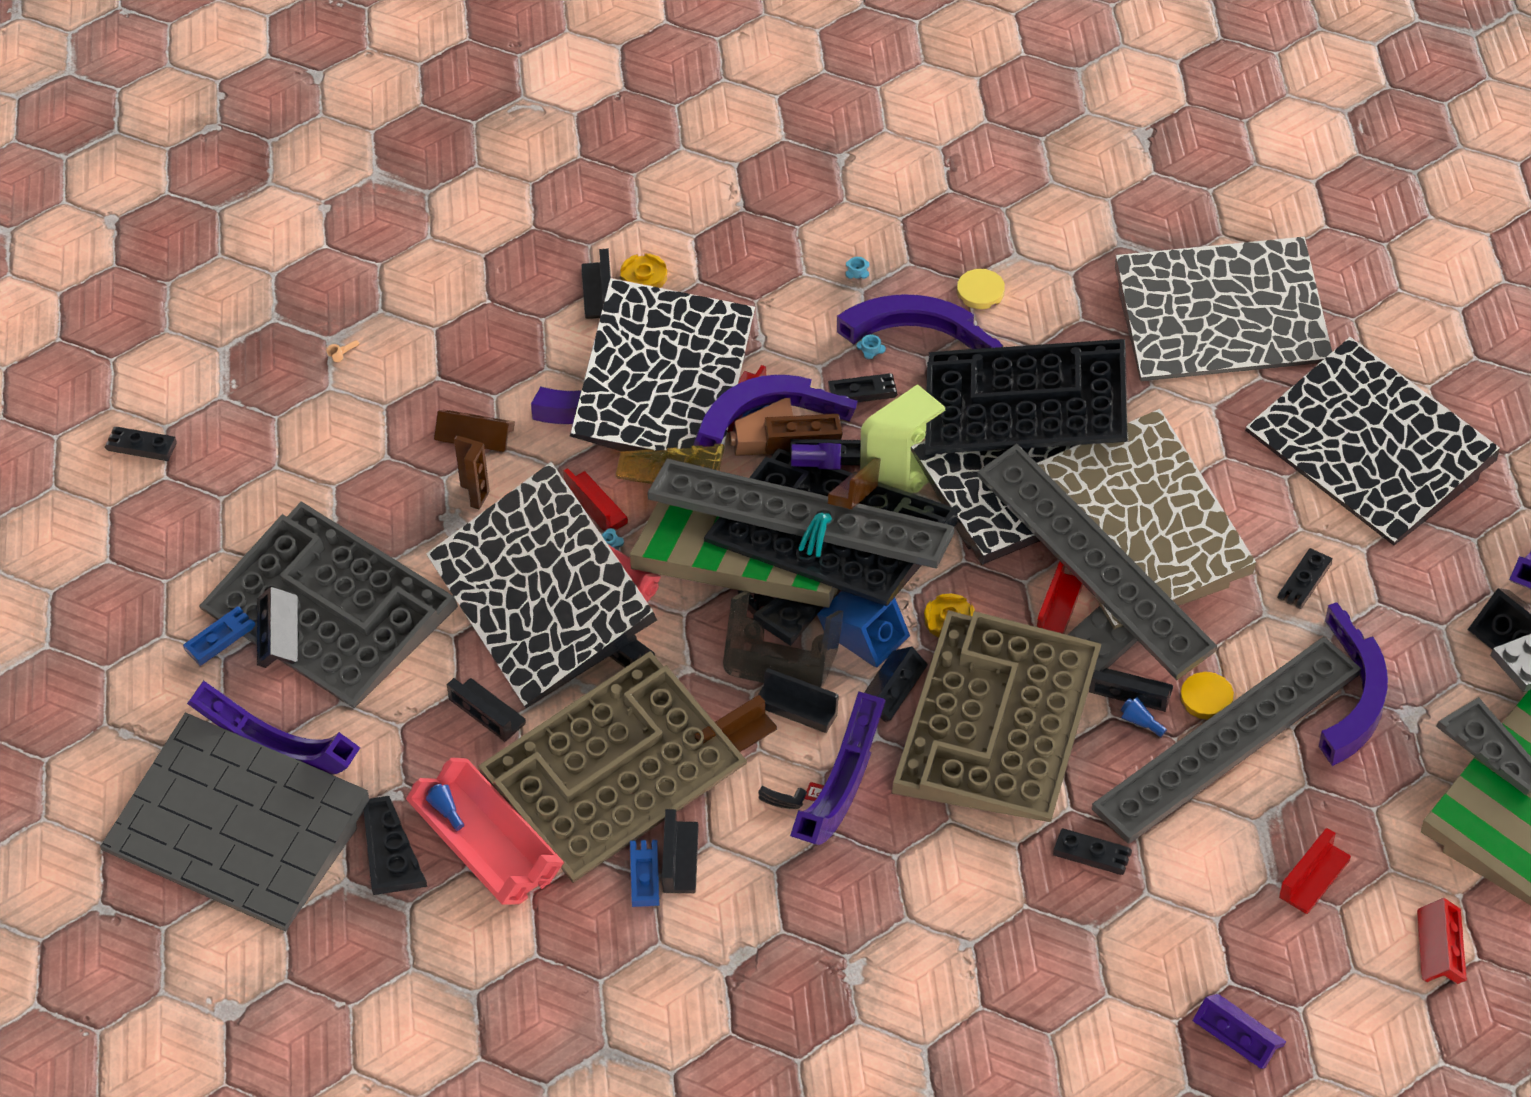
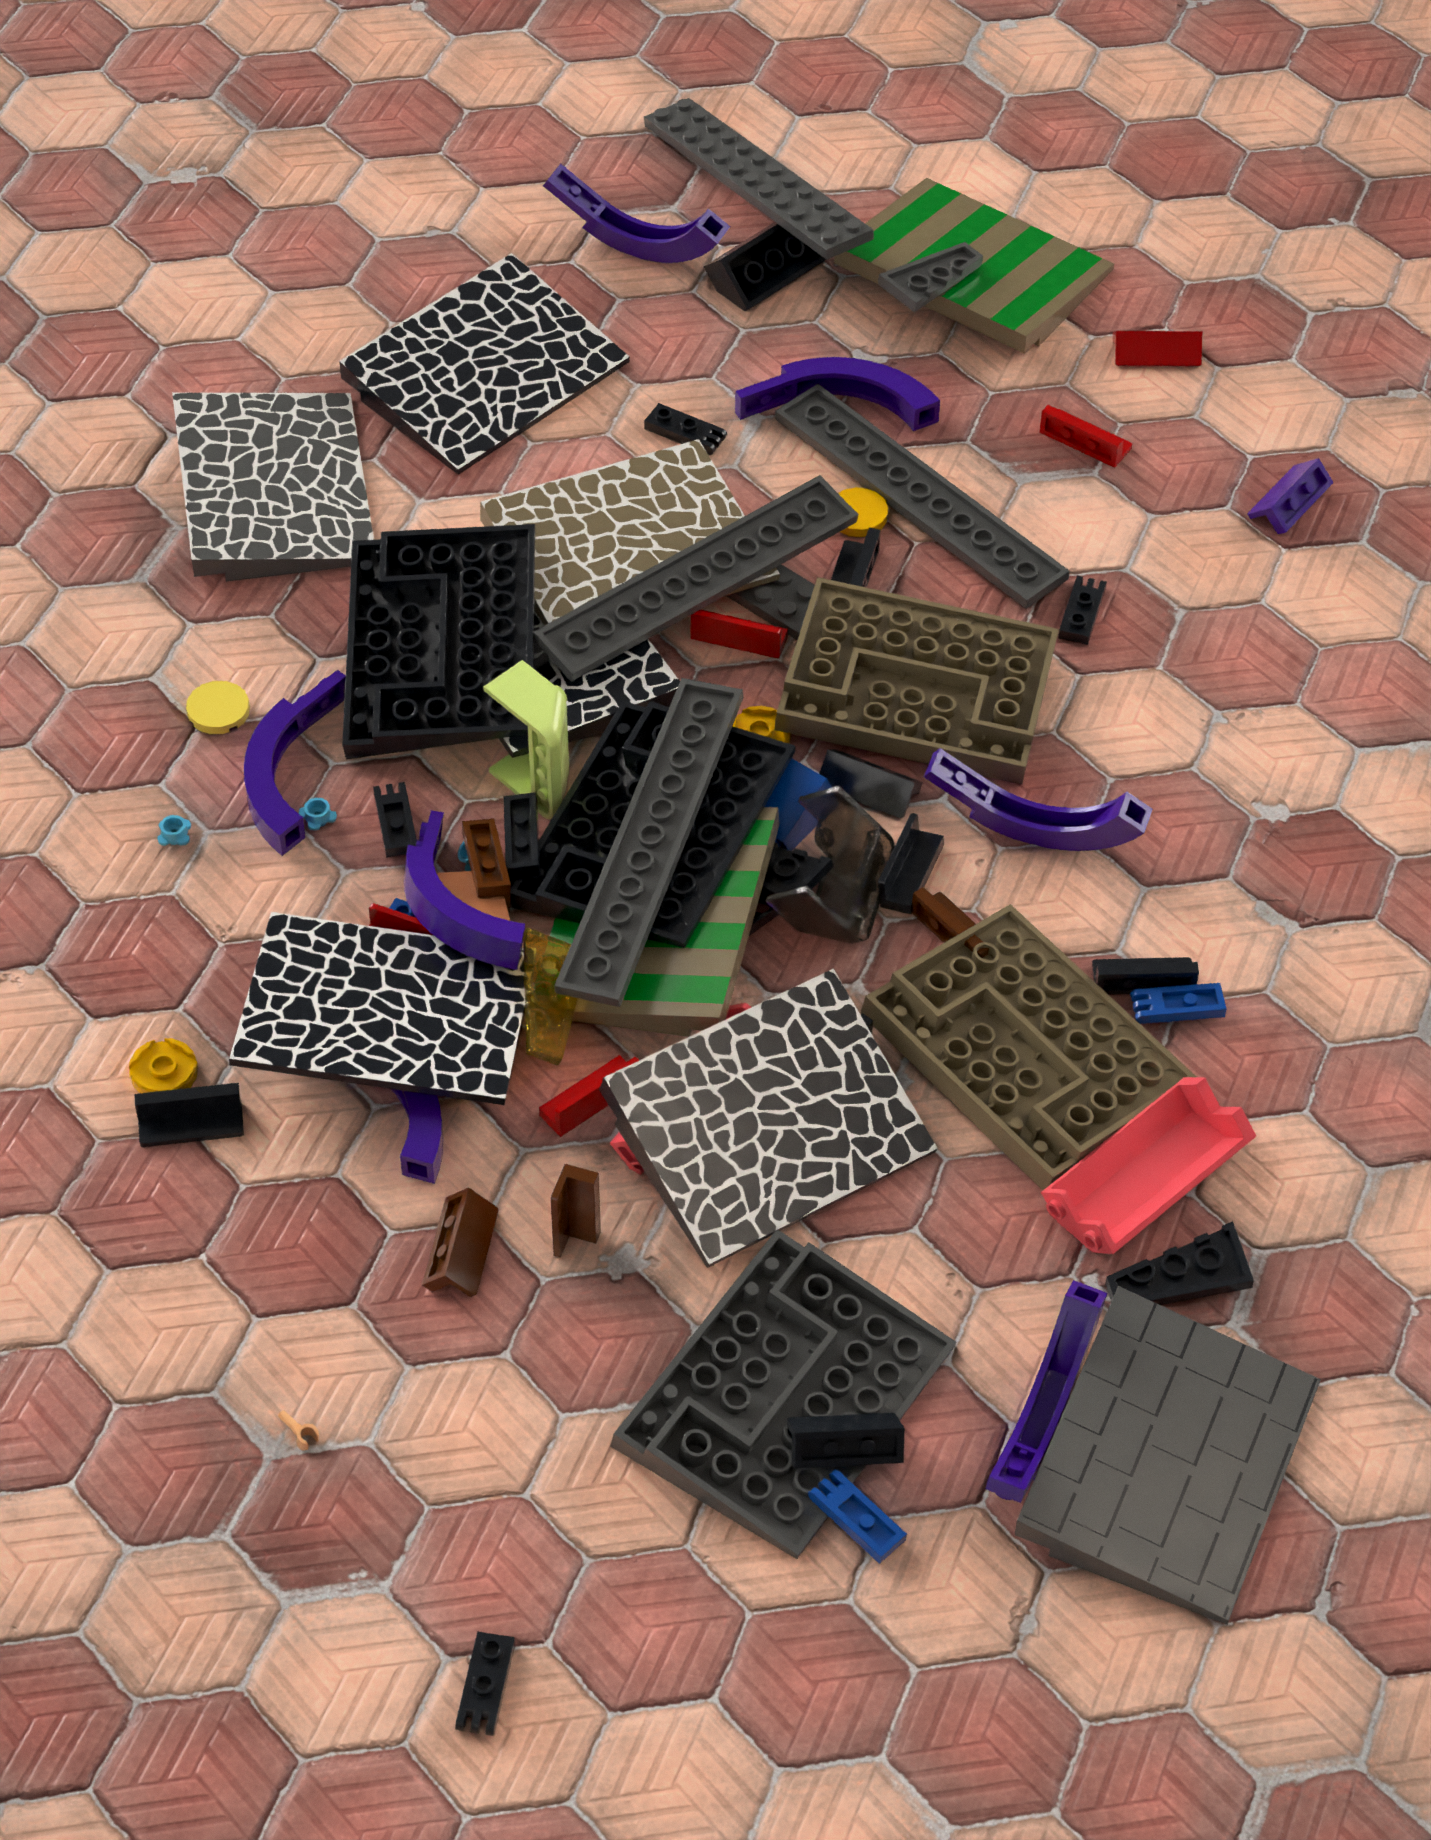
camera: 95 degrees left, 0 degrees up
blue cone [426,784,464,831] -> none
black panel [447,678,526,742] -> none
black piece [758,786,807,809] -> none
dark purple piece [791,443,841,470] -> none
teal piece [799,513,832,557] -> none
red sticker [805,782,824,802] -> none
reddish brown panel [827,457,881,509] -> none
blue cone [1120,697,1167,737] -> none

